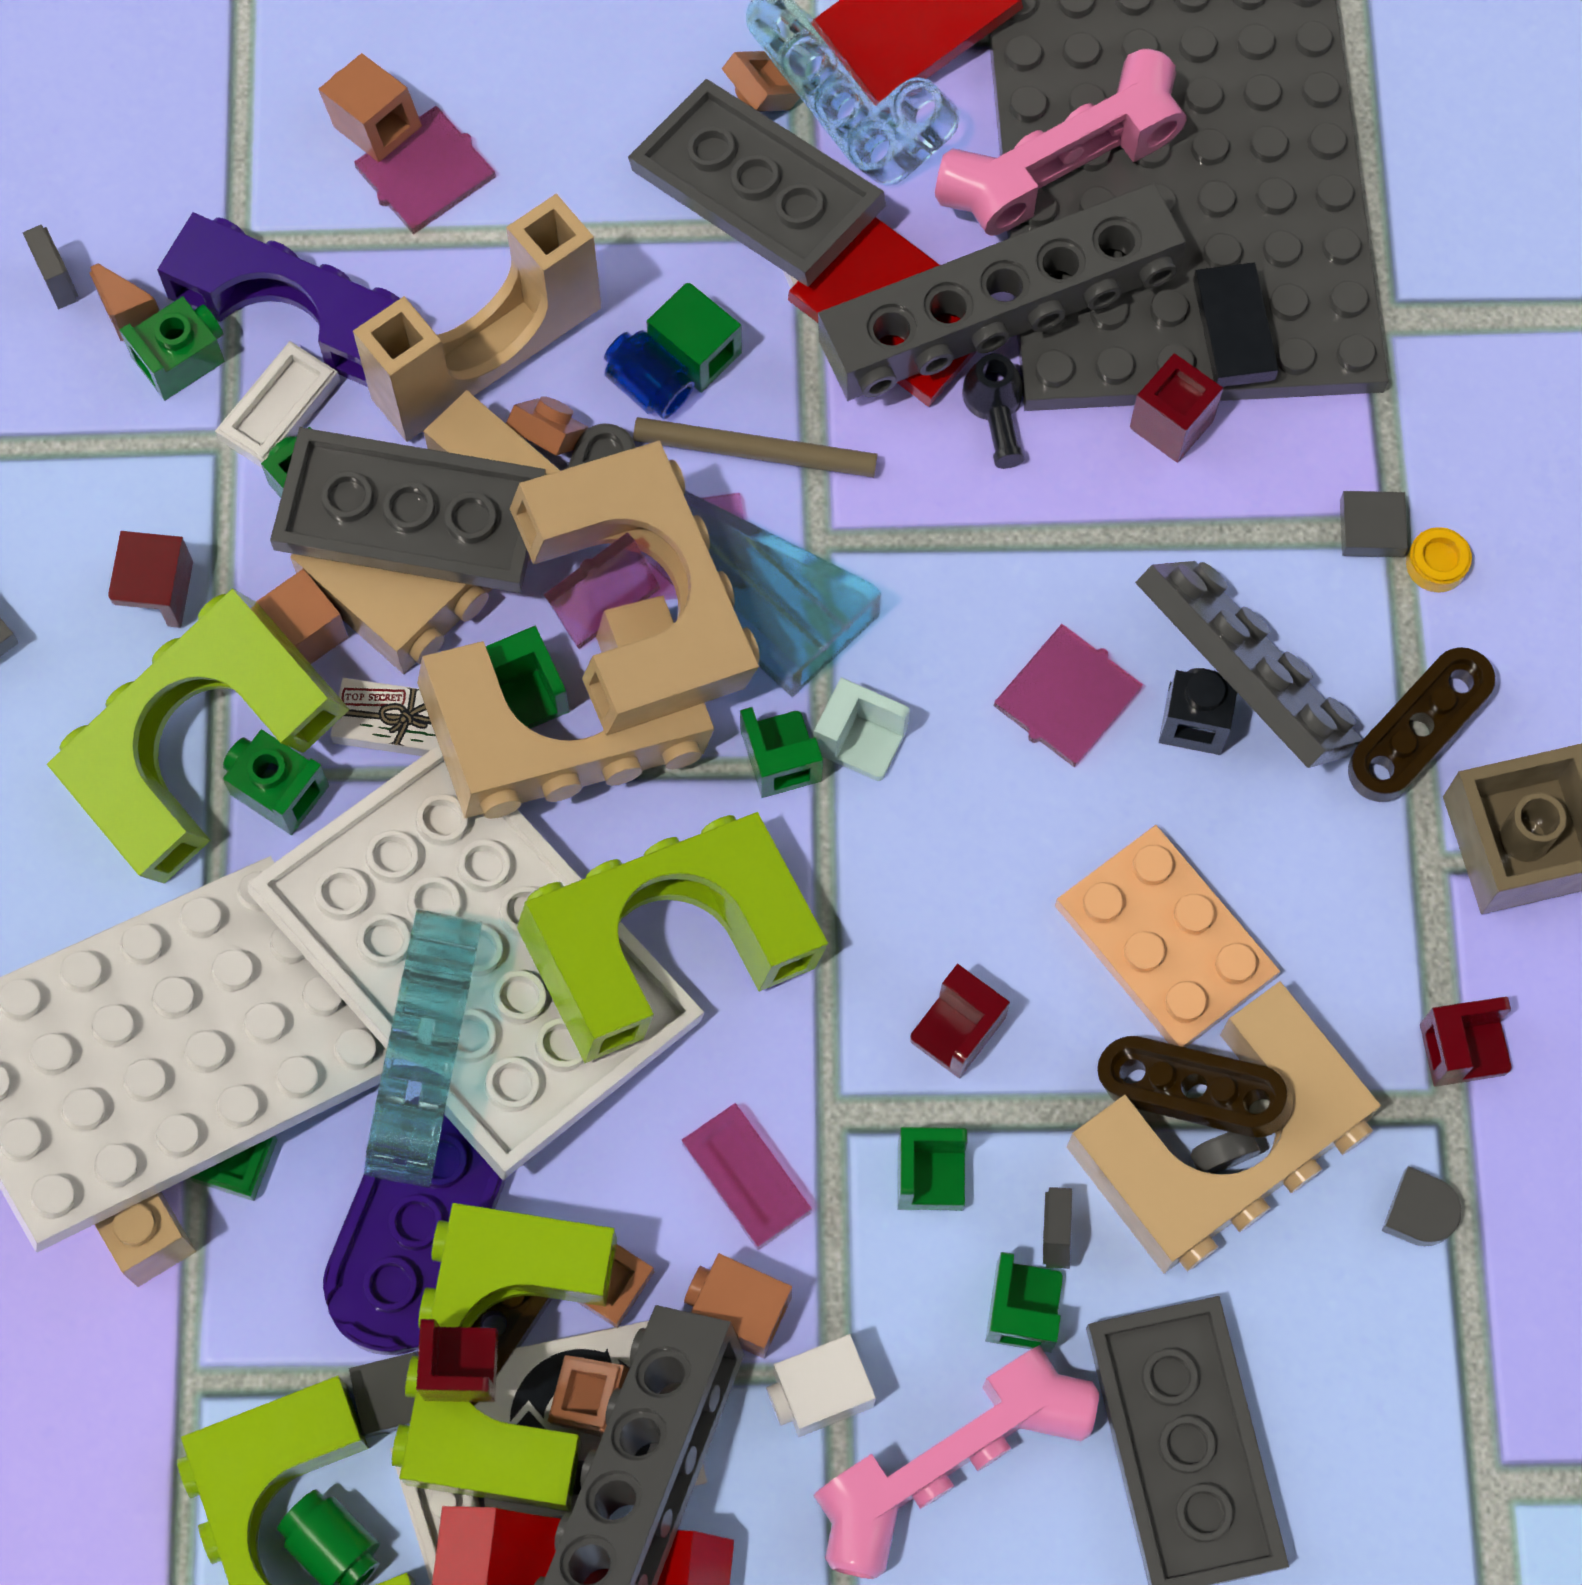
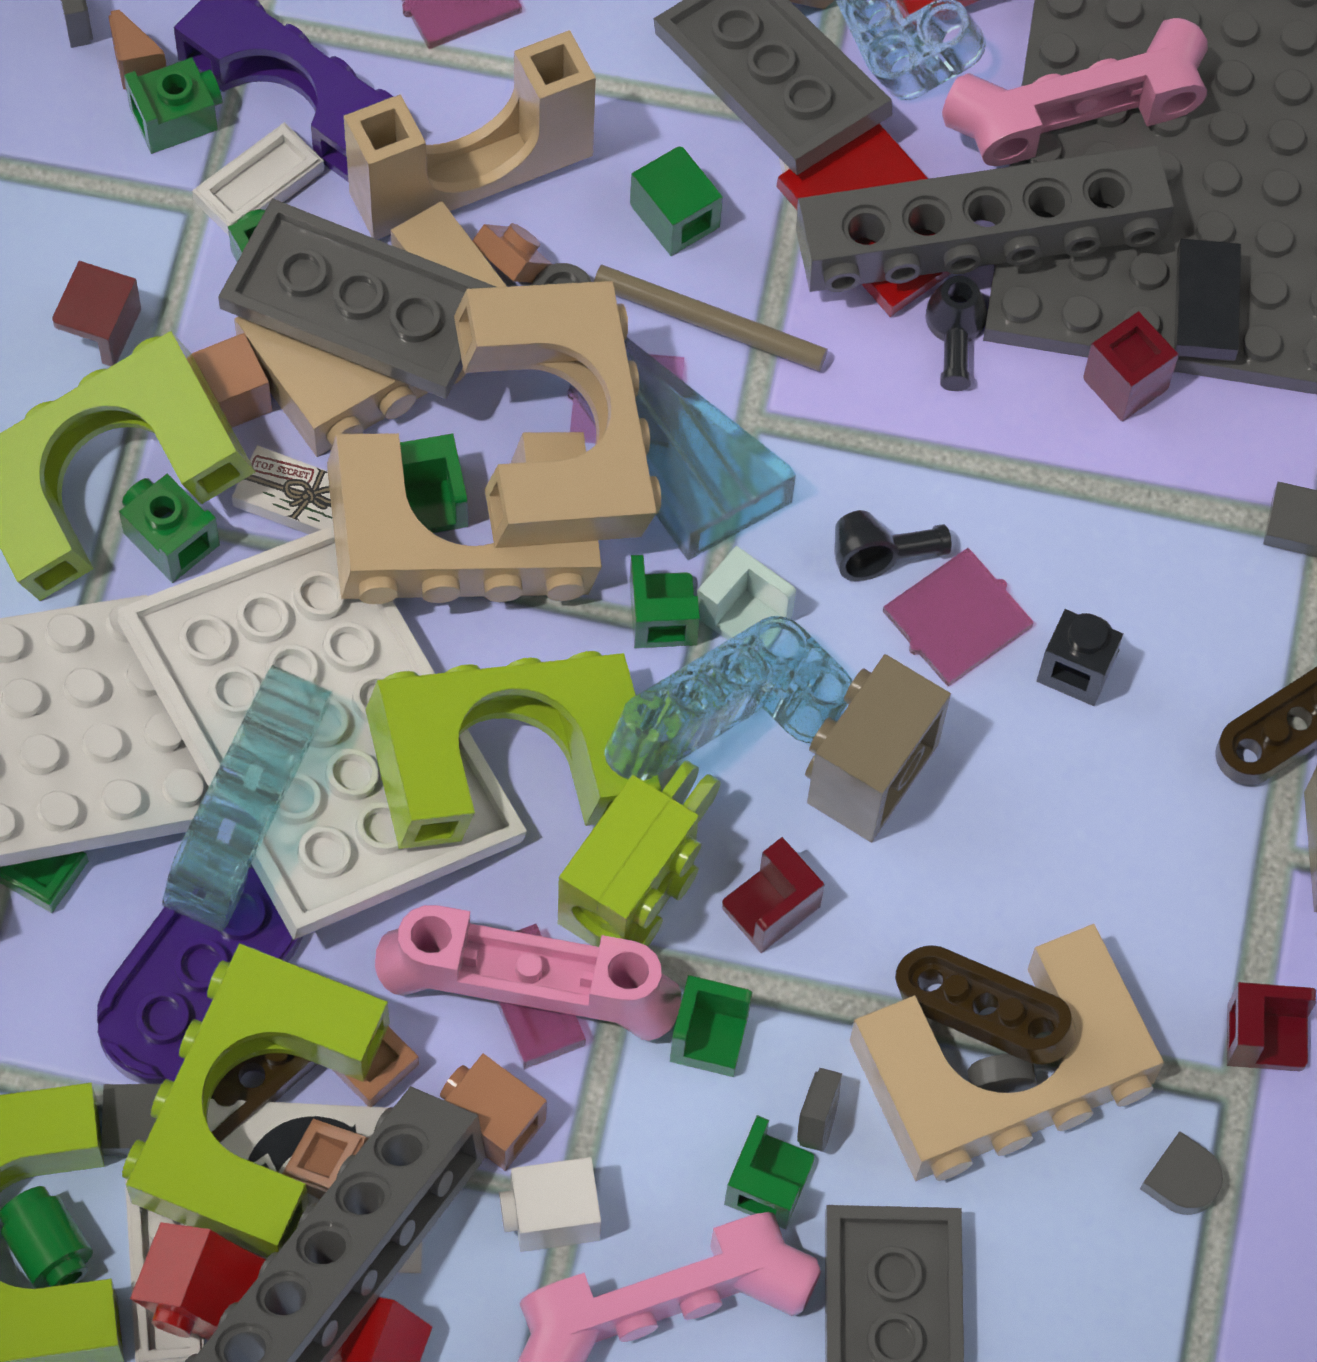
camera: 10 degrees right, 5 degrees down
dark red panel [416,1319,499,1402] -> none
clear pink piece [543,532,661,649] -> none
clear blue brick [604,330,695,419] -> none
light nougat plate [1055,825,1280,1047] -> none
dark grey plate [1135,561,1363,768] -> none
none -> bright pink plate [375,905,681,1041]
none -> lime brick [557,760,721,947]
none -> clear light blue beam [604,616,852,781]
none -> dark tan brick [805,654,951,843]
none -> black bar [834,510,952,581]

